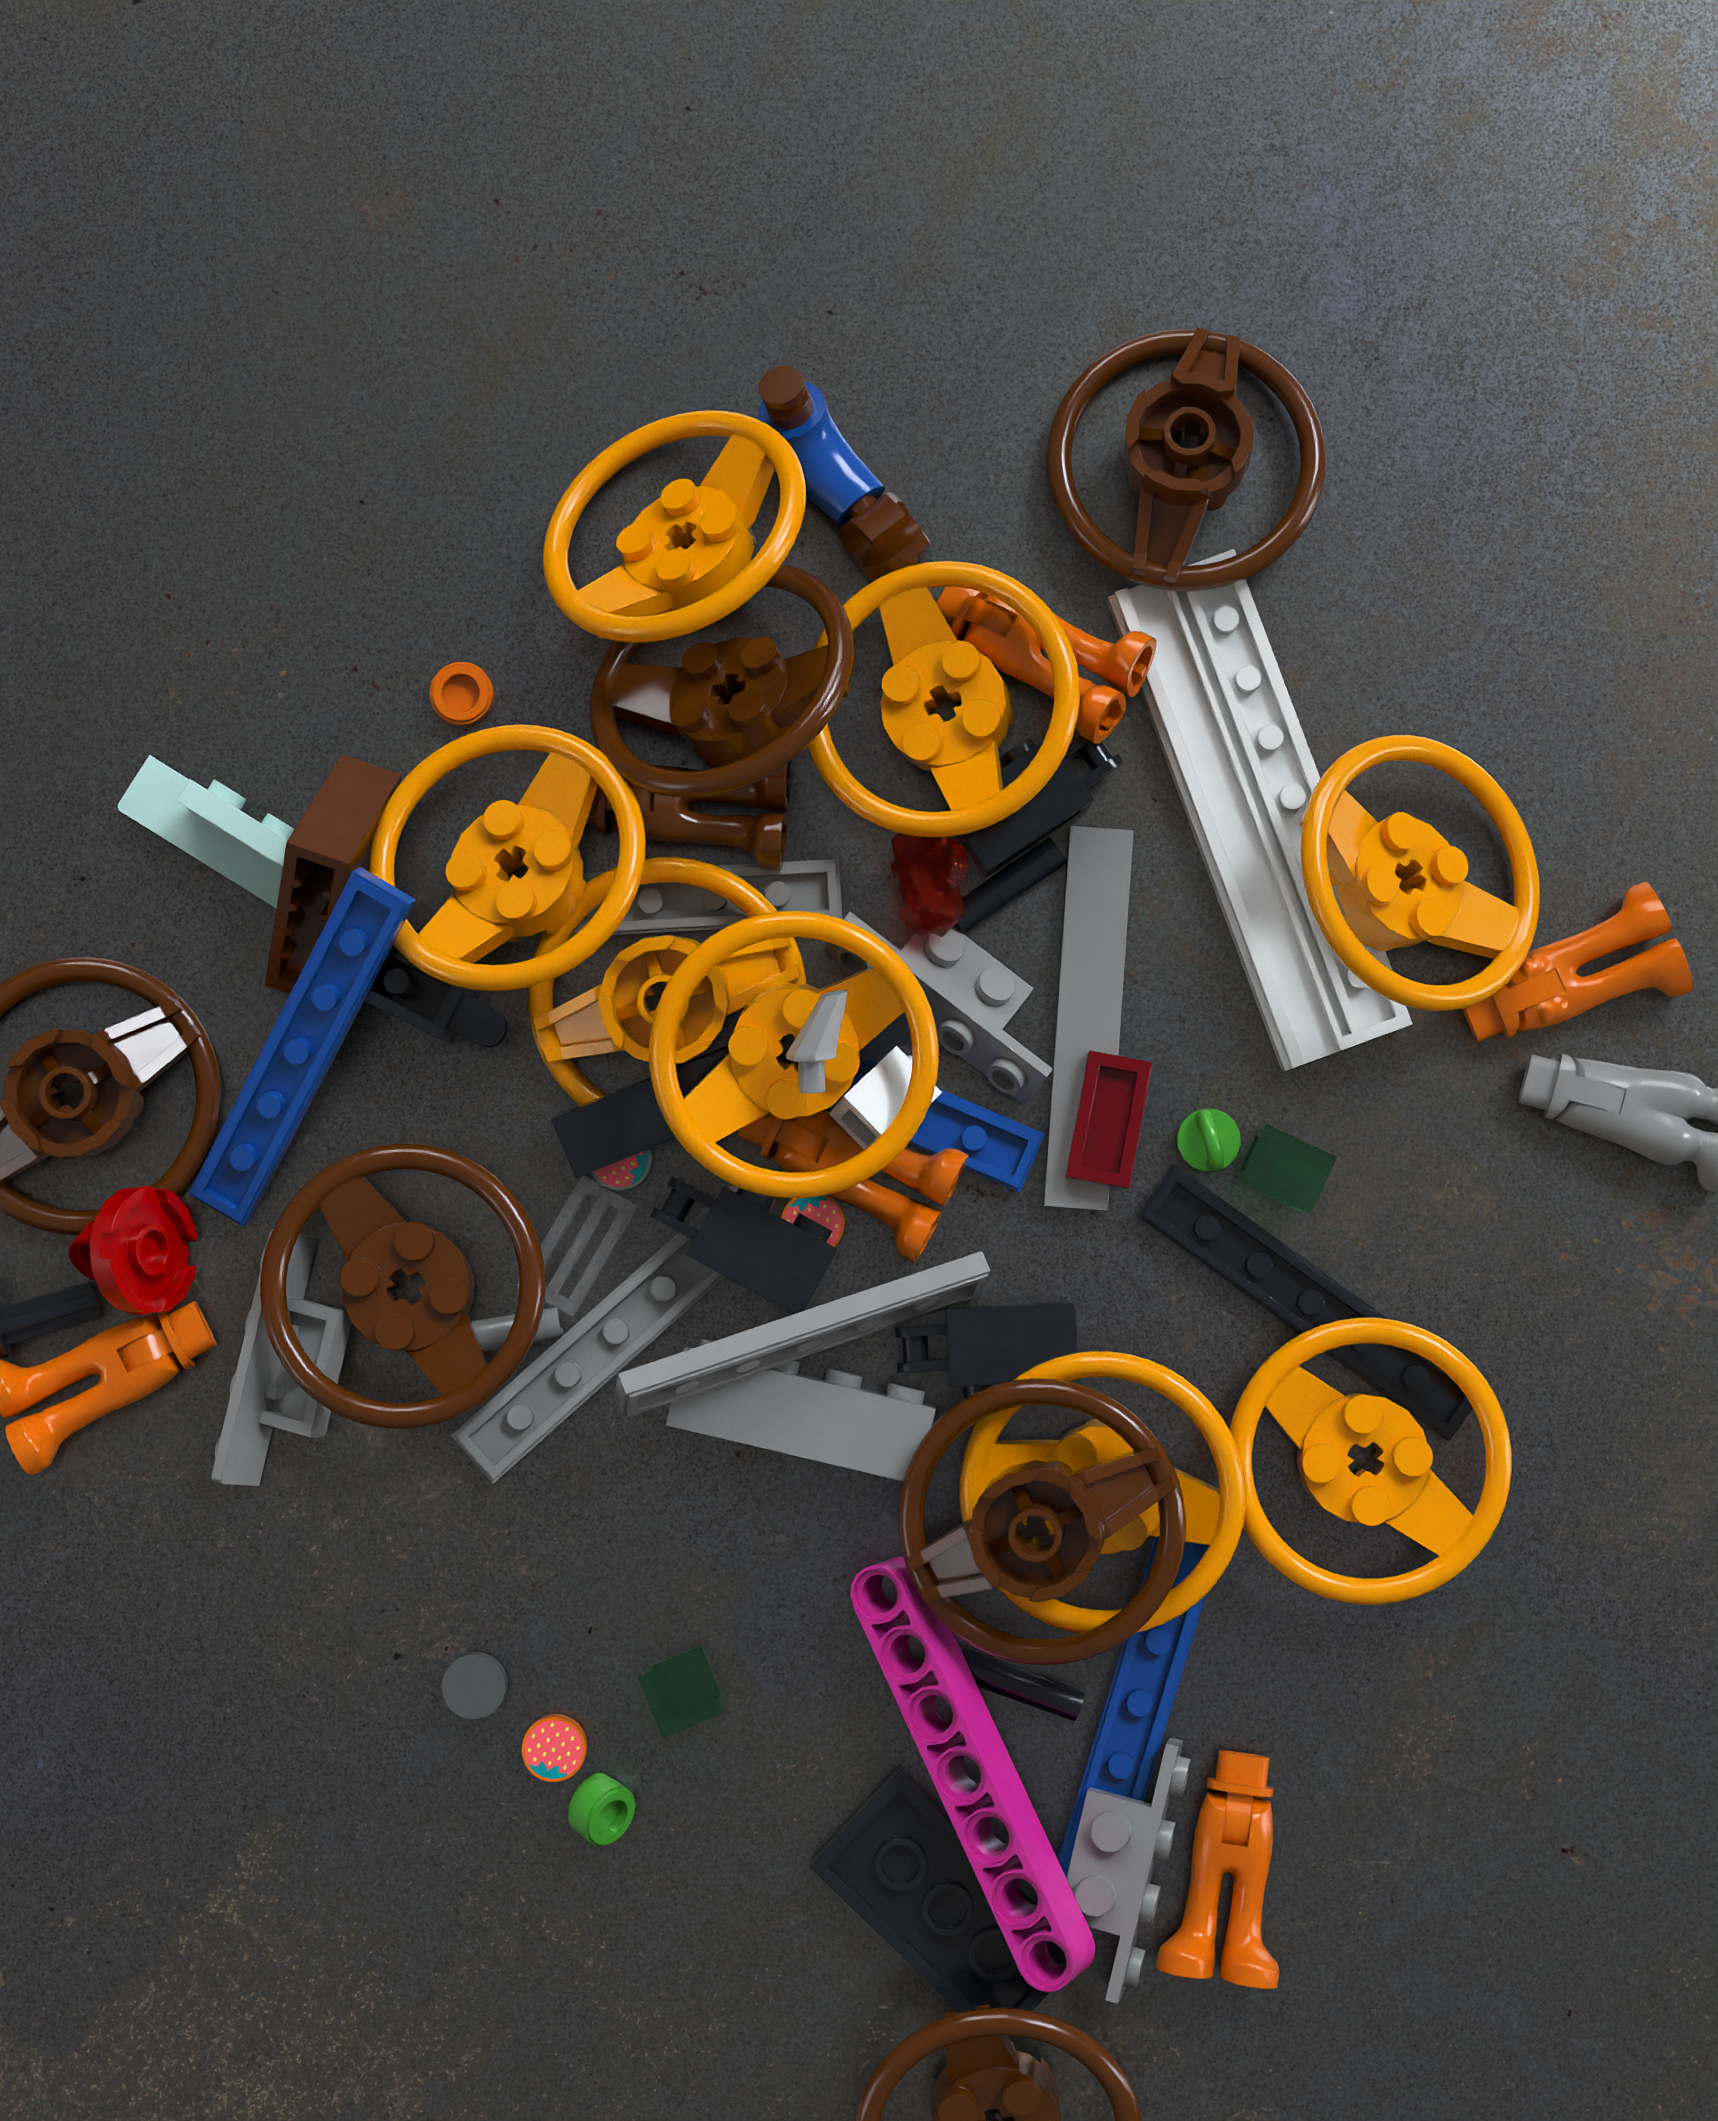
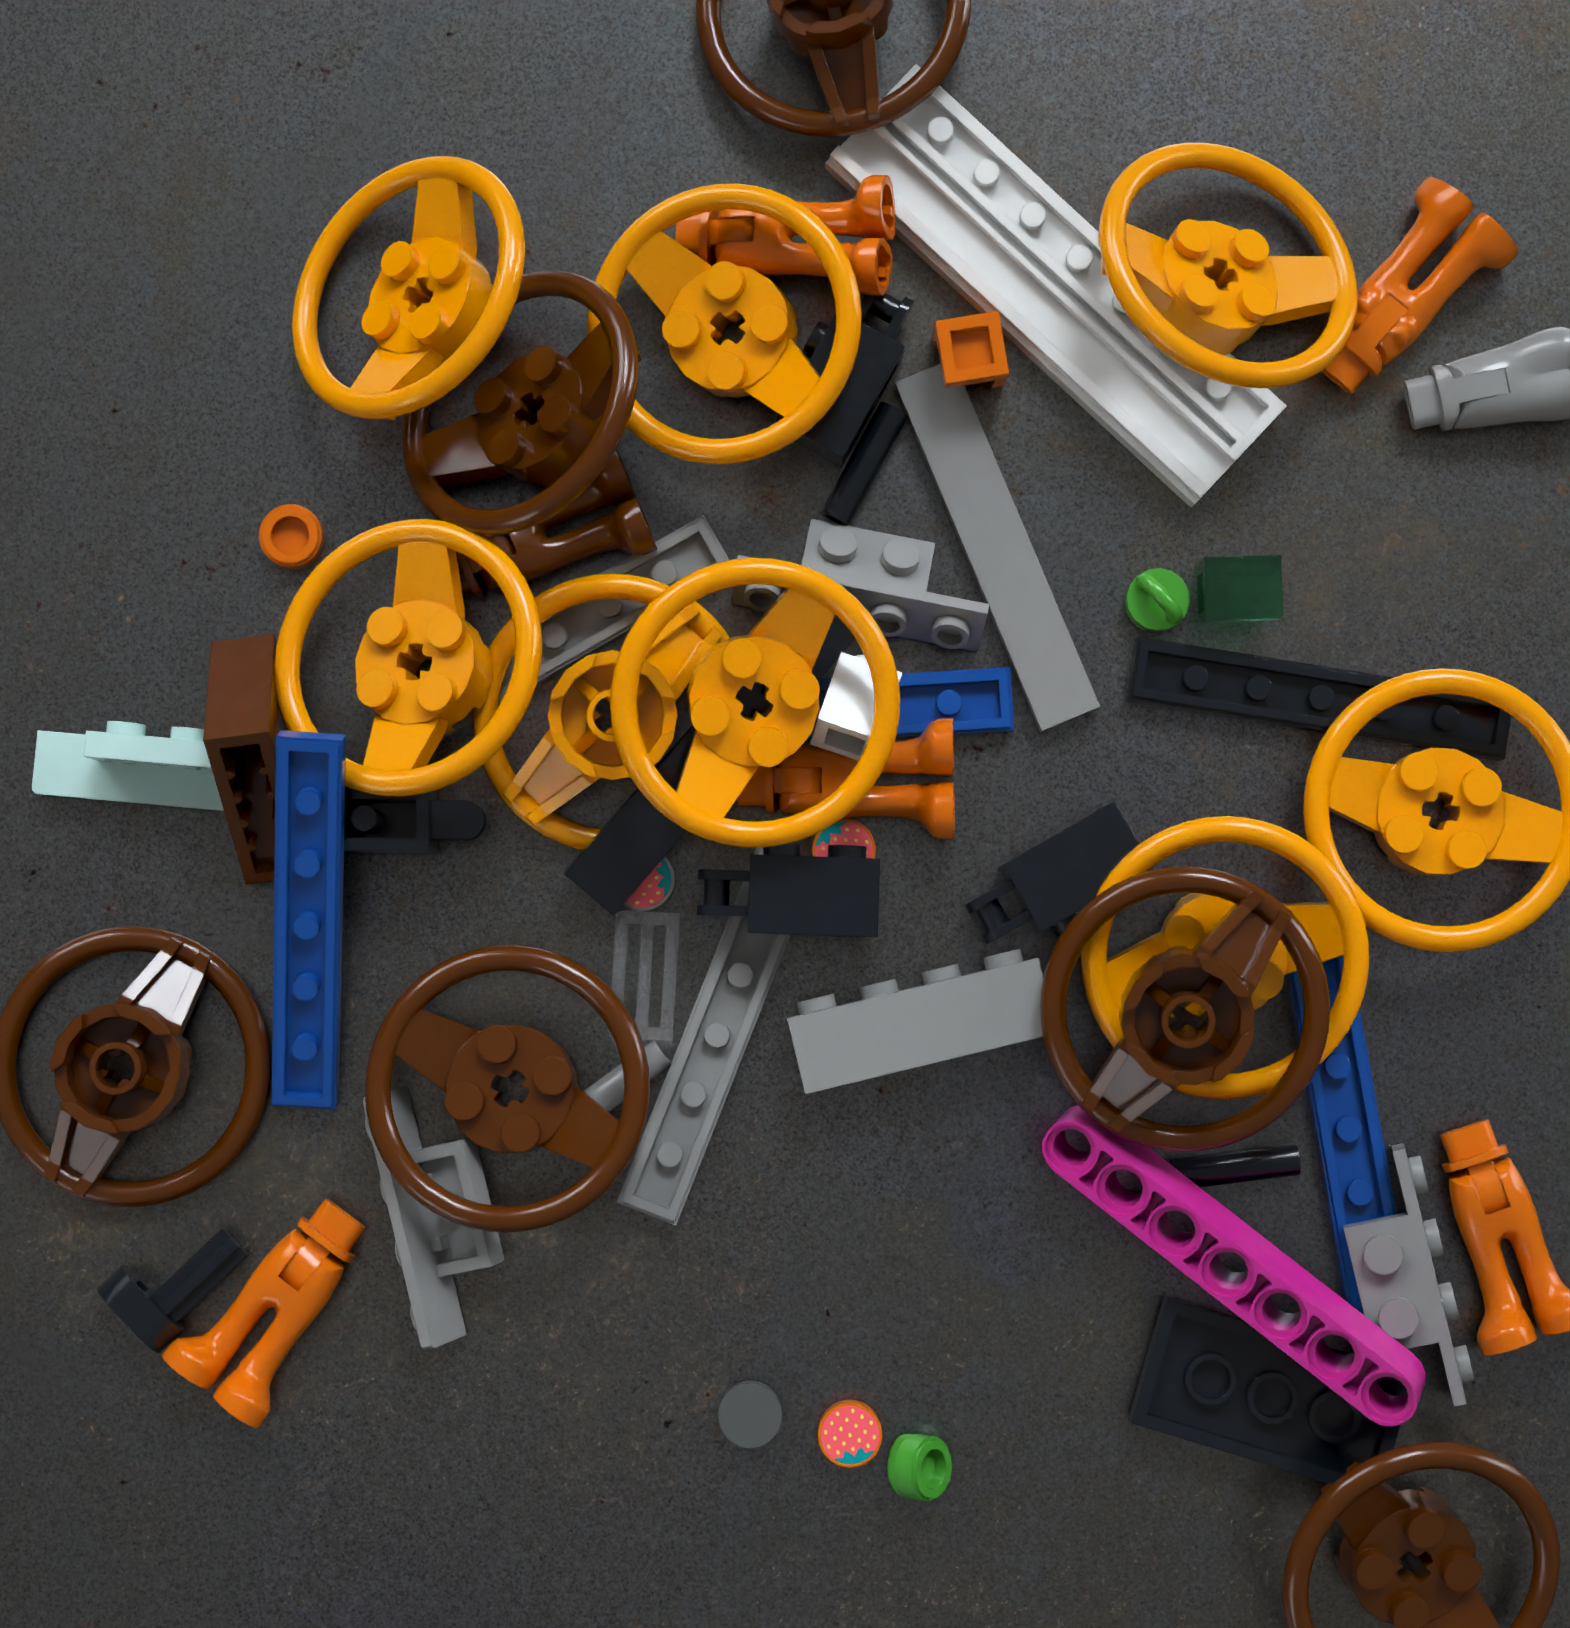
camera: 30 degrees left, 0 degrees up
red tile [68,1186,197,1315] -> none
light grey tile [615,1251,991,1417] -> none
clear green panel [638,1643,726,1738] -> none
piece [758,365,930,582] -> none
light grey bar [786,990,848,1093] -> none
clear red piece [891,833,969,937] -> none
dark red tile [1065,1050,1153,1189] -> none
none -> orange panel [932,311,1009,389]

